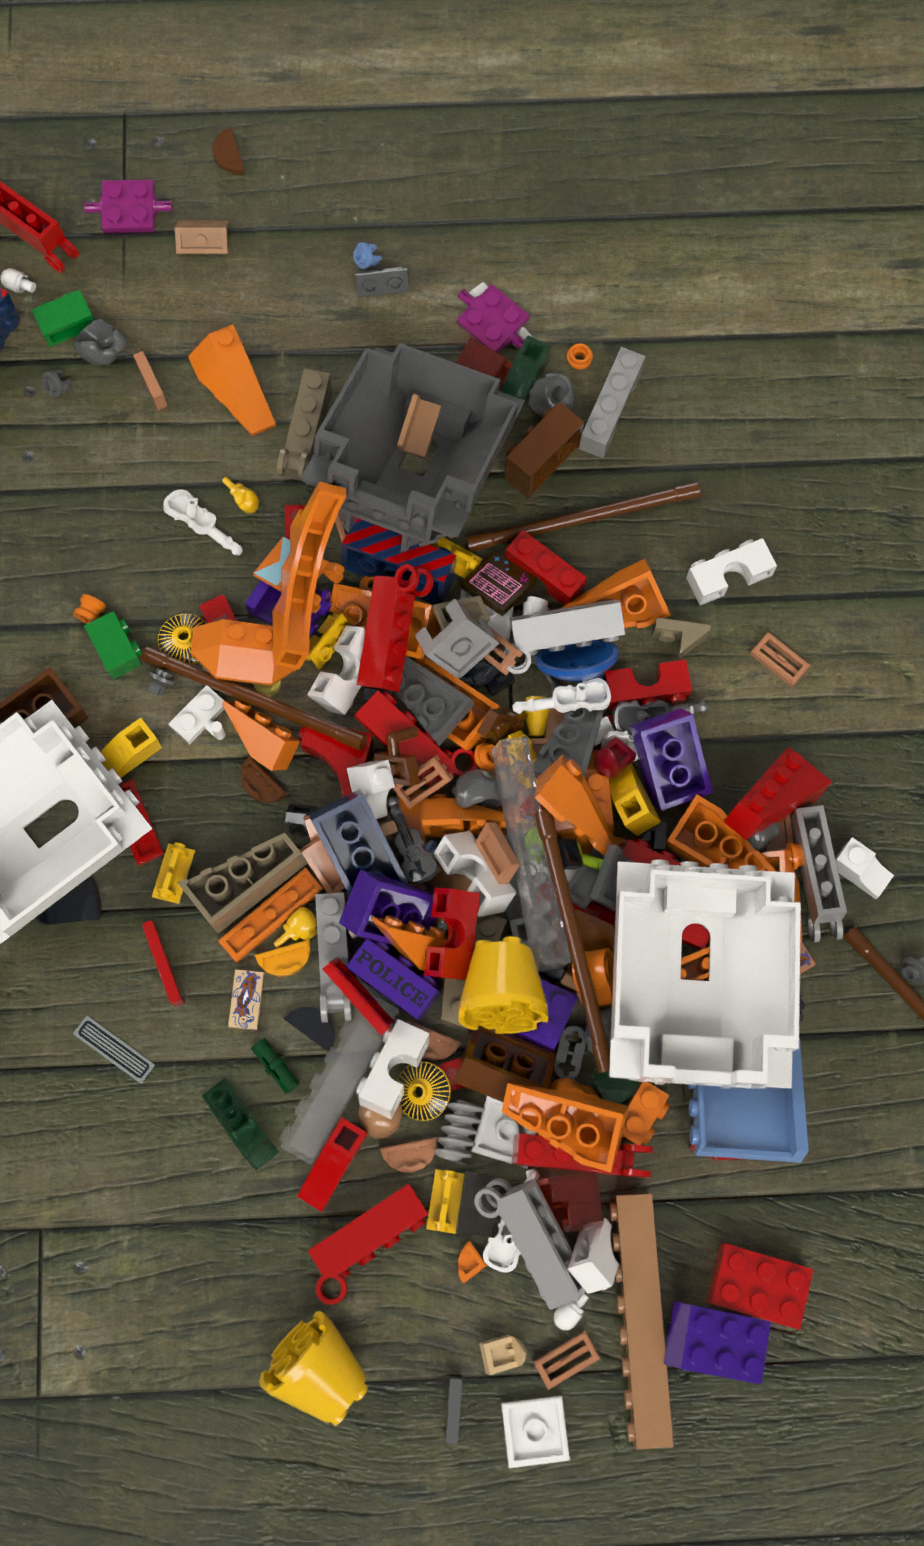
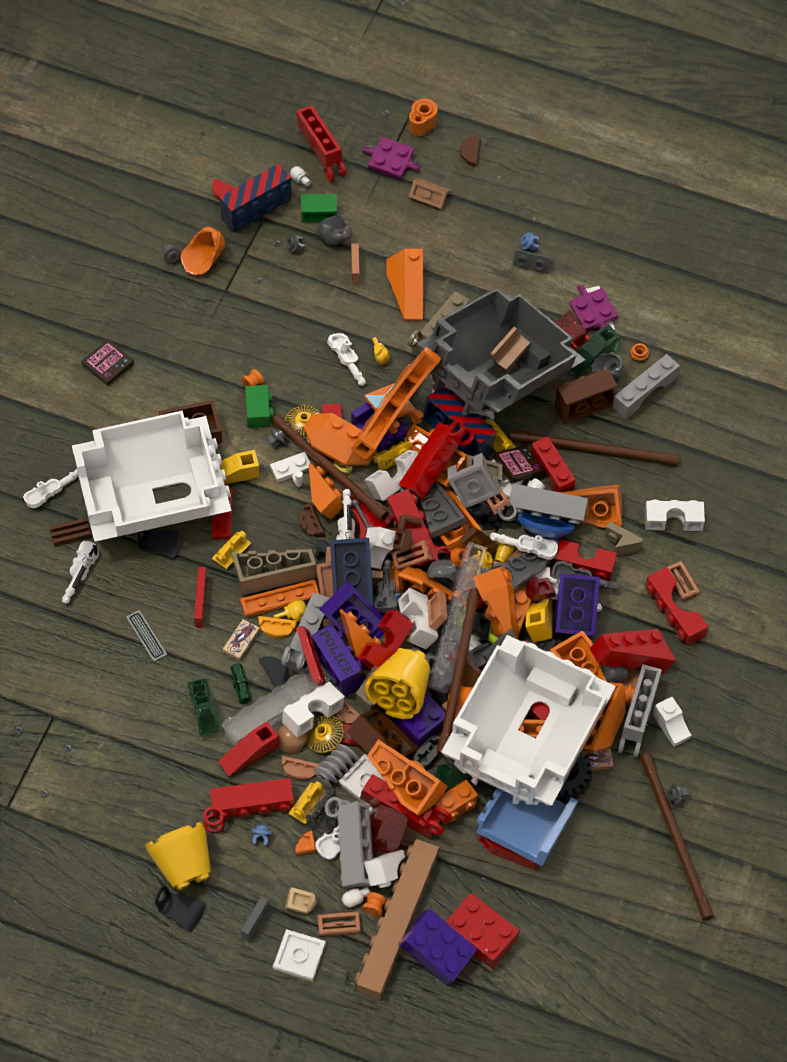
camera: 25 degrees right, 15 degrees down
none -> black piece [155,886,205,931]
none -> medium blue plate [251,825,272,845]
none -> white piece [336,489,355,540]
none -> dark grey hinge [352,499,373,532]
none -> orange wheel [362,892,387,917]
none -> orange piece [409,99,437,136]
none -> red arch [645,567,709,646]

